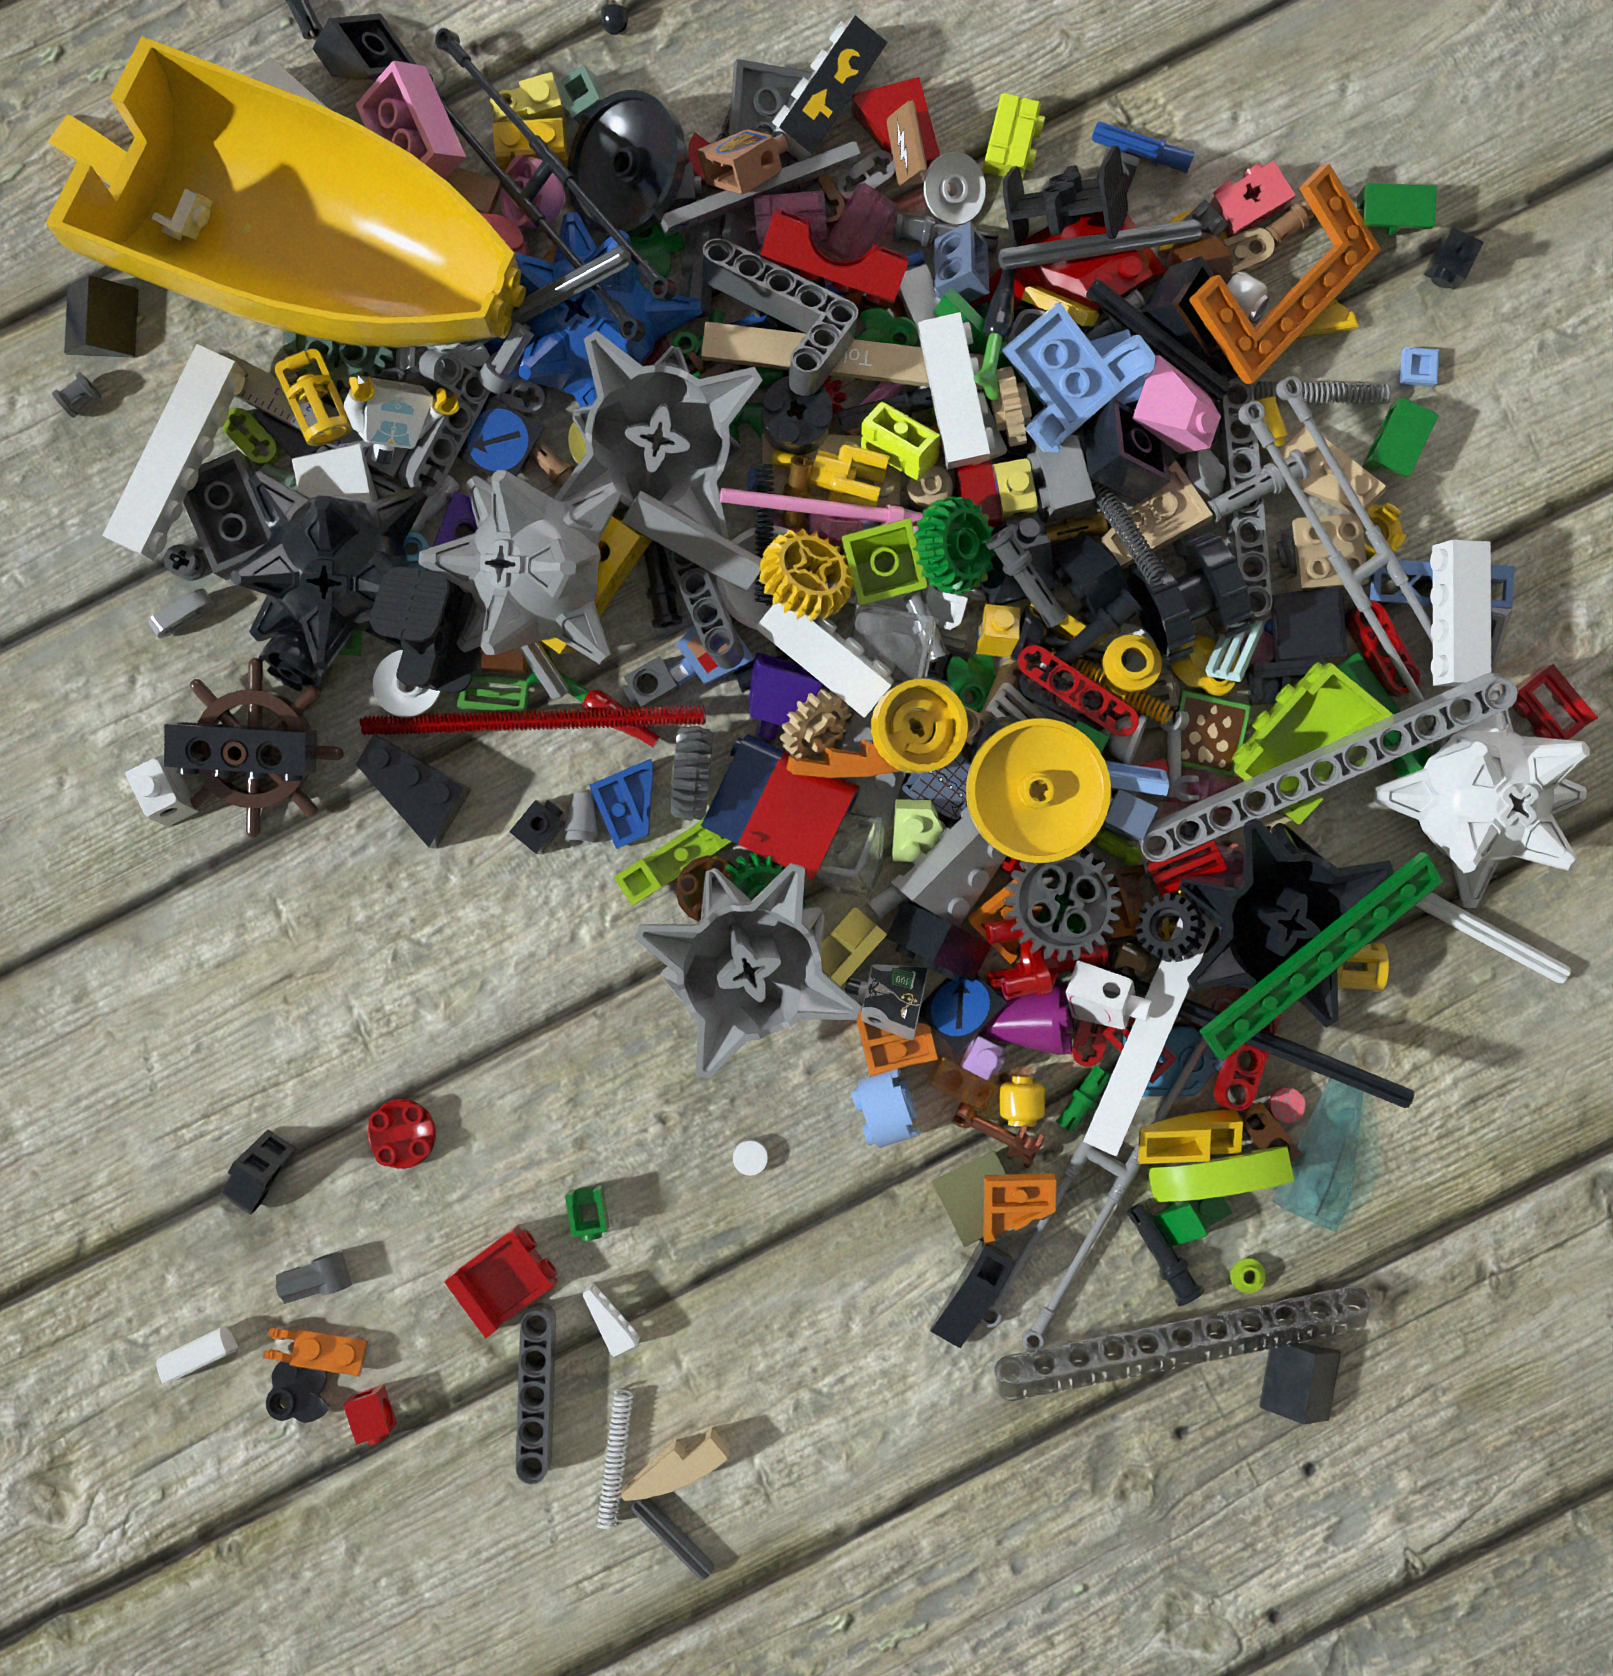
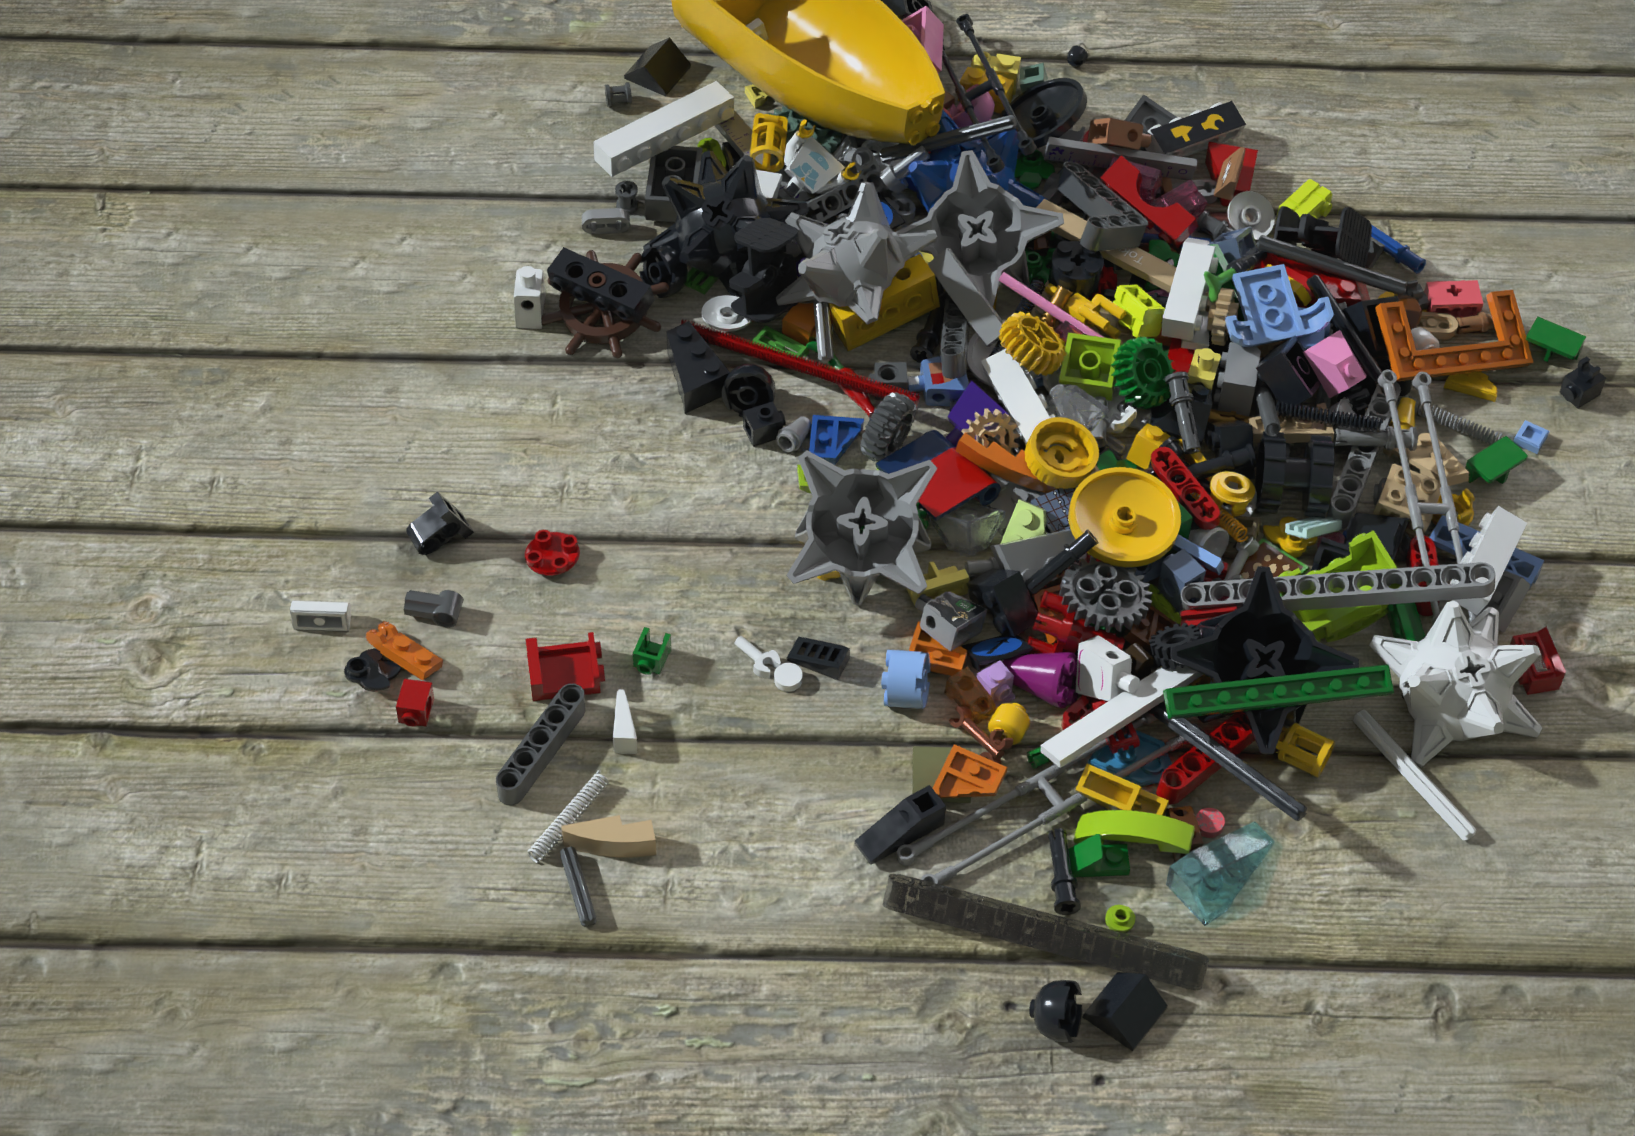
camera: 30 degrees right, 35 degrees down
none -> black cylinder [722,364,775,417]
none -> white bar [735,636,781,679]
none -> black slope [787,636,850,680]
none -> black axle [1025,530,1099,594]
none -> black cylinder [1029,980,1082,1043]
none -> black piece [1276,401,1383,433]

